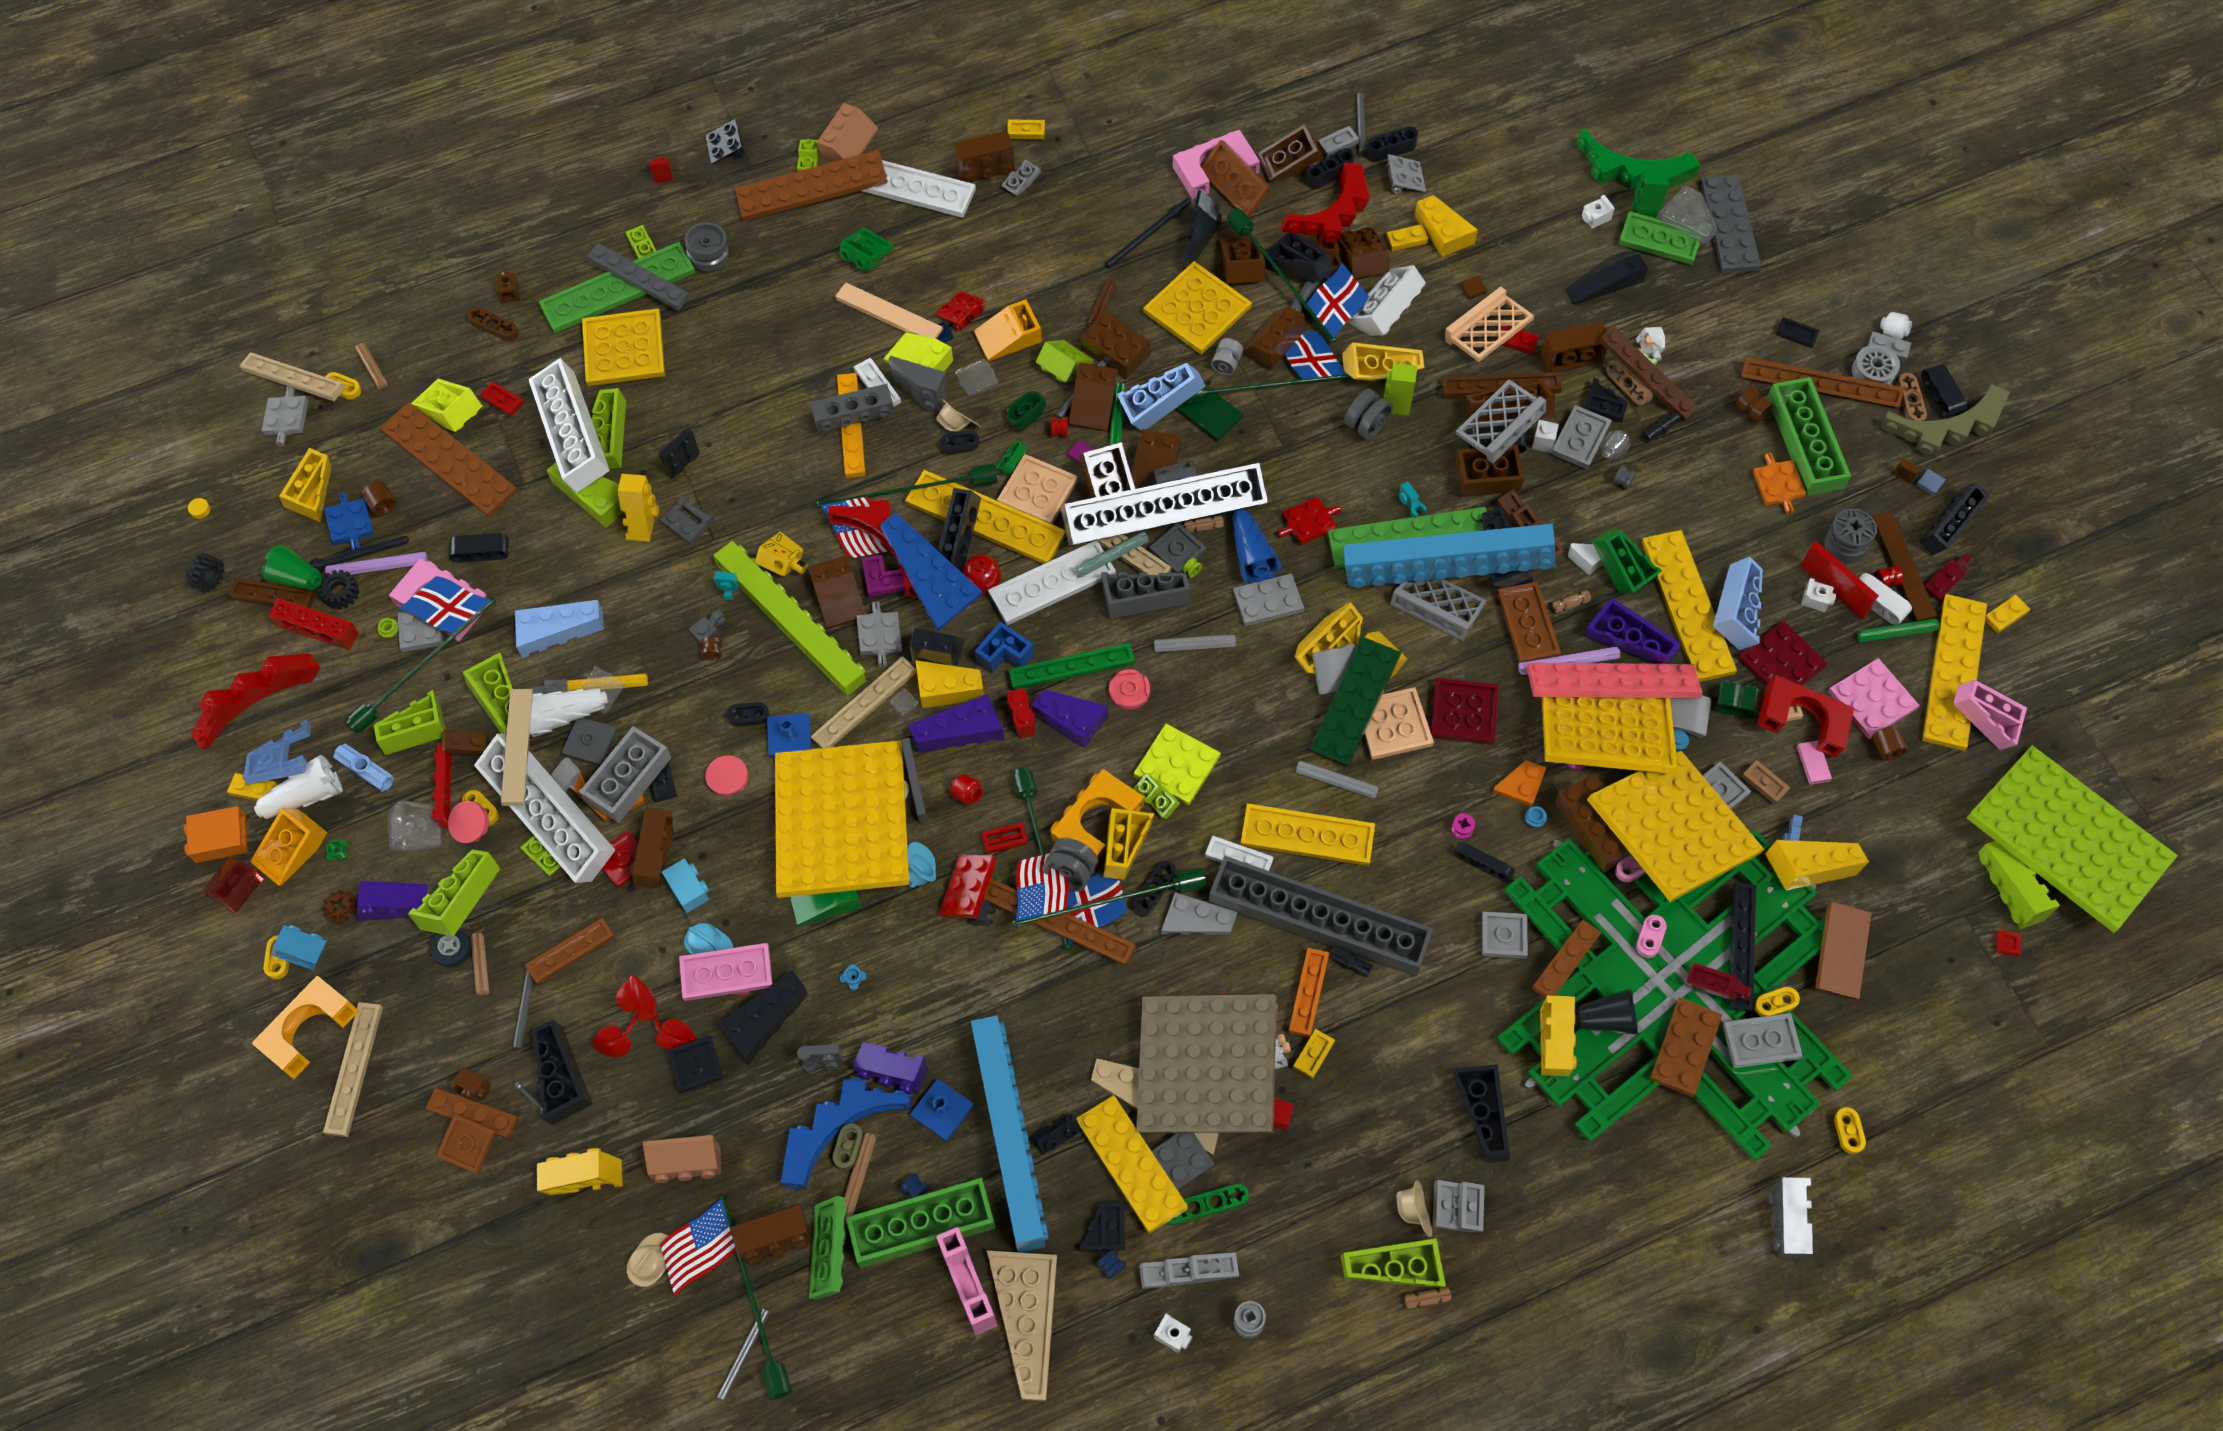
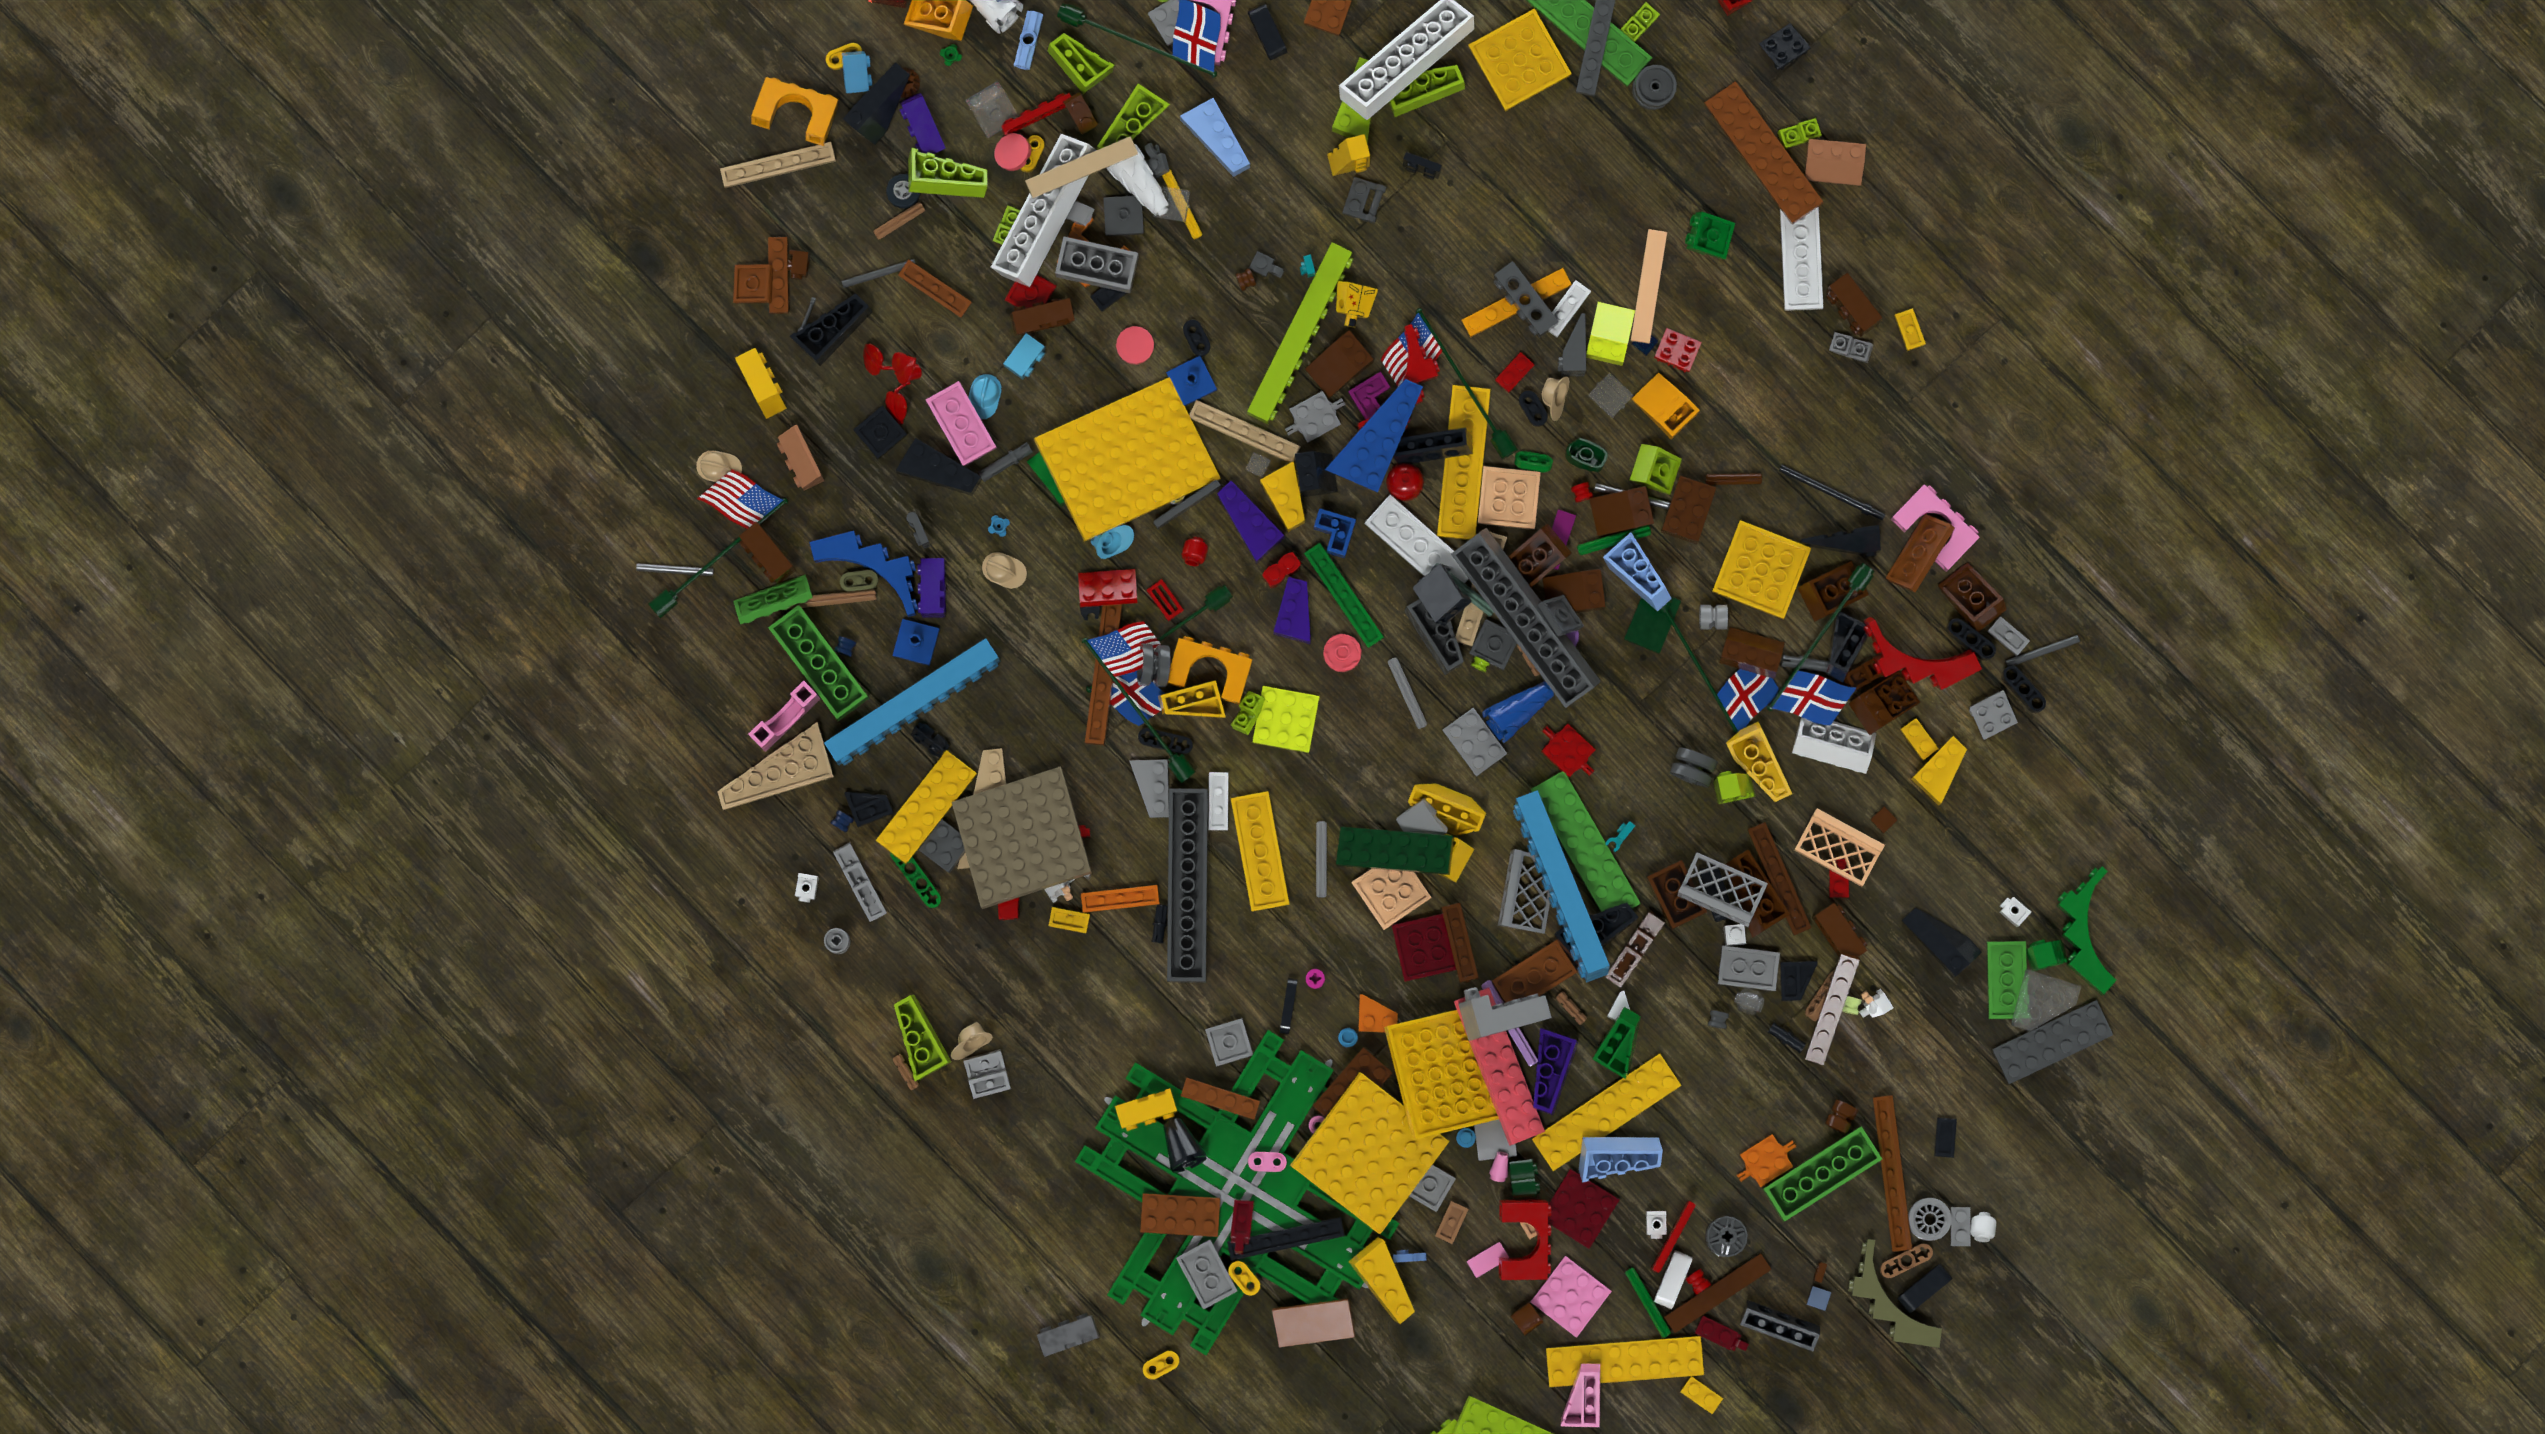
camera: 70 degrees right, 20 degrees up
black wedge [1452,1064,1510,1163] -> none
none -> black wedge [843,62,910,145]
none -> dark grey pin [978,442,1033,482]
none -> tan piece [982,552,1027,589]
none -> black panel [1413,564,1472,626]
none -> reddish brown fence [1441,903,1478,983]
none -> light grey hinge [1458,987,1552,1041]
none -> bright pink cone [1489,1152,1508,1182]
none -> red plate [1495,352,1535,393]

